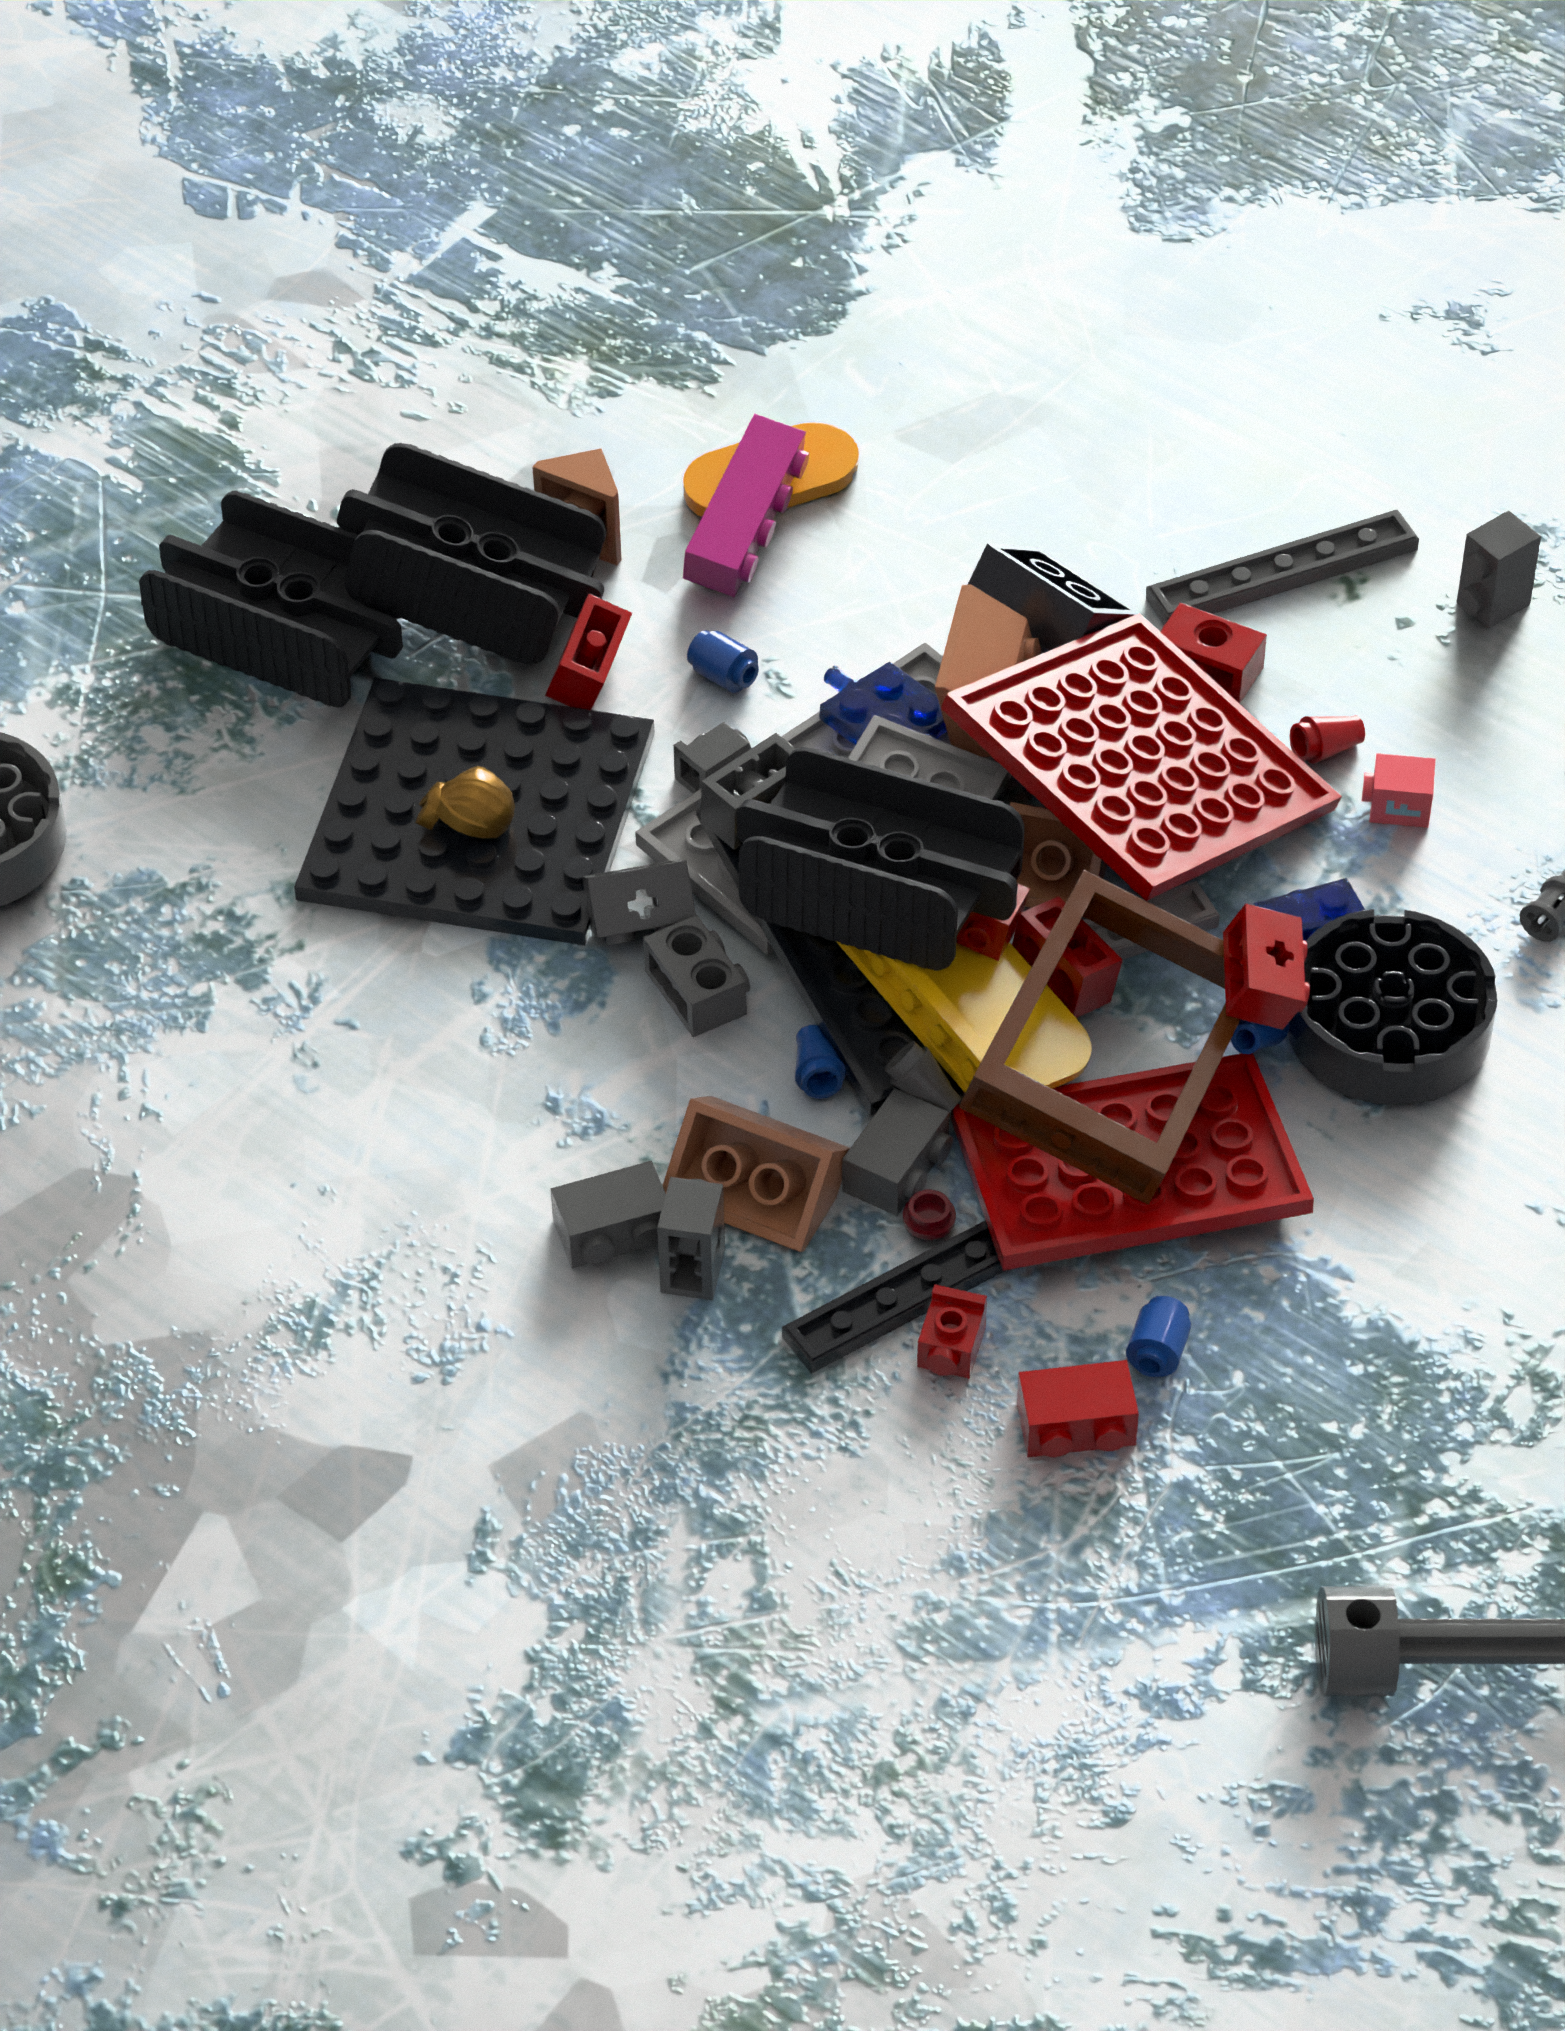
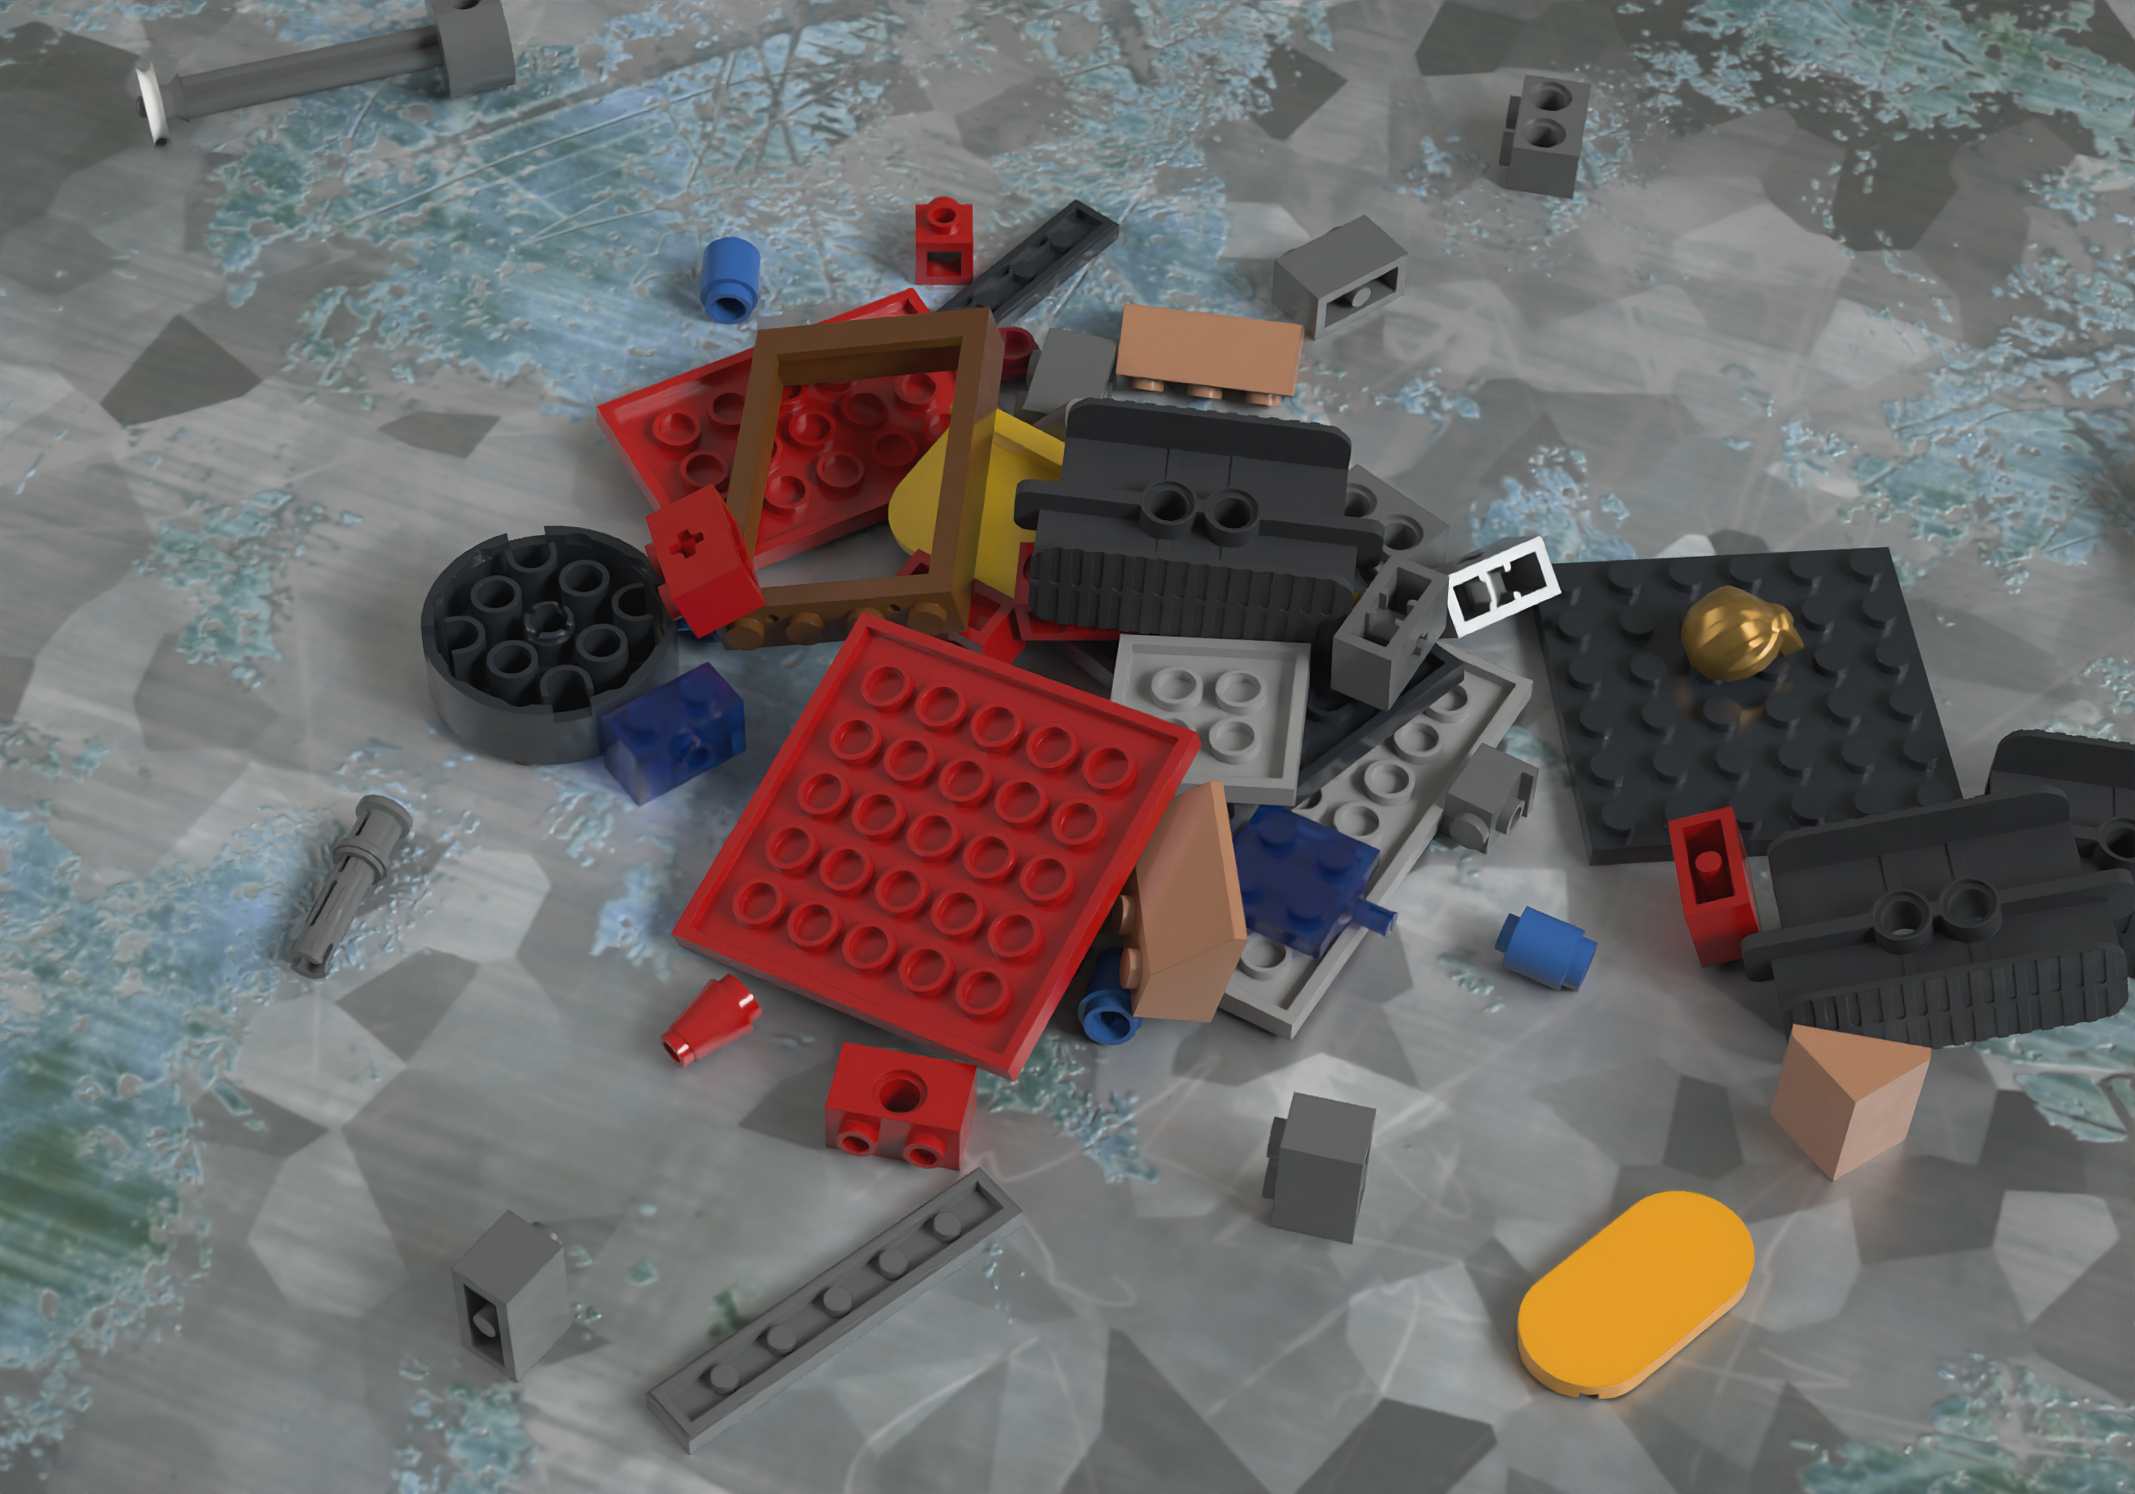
camera: 160 degrees right, 0 degrees up
dark grey brick [657,1177,725,1300] -> none
dark pink brick [683,413,810,597] -> none
black brick [967,543,1143,651] -> none
red brick [1017,1360,1139,1458] -> none
coral brick [1361,753,1435,828] -> none
none -> dark grey brick [1262,1092,1377,1244]
none -> dark grey brick [1499,74,1591,199]

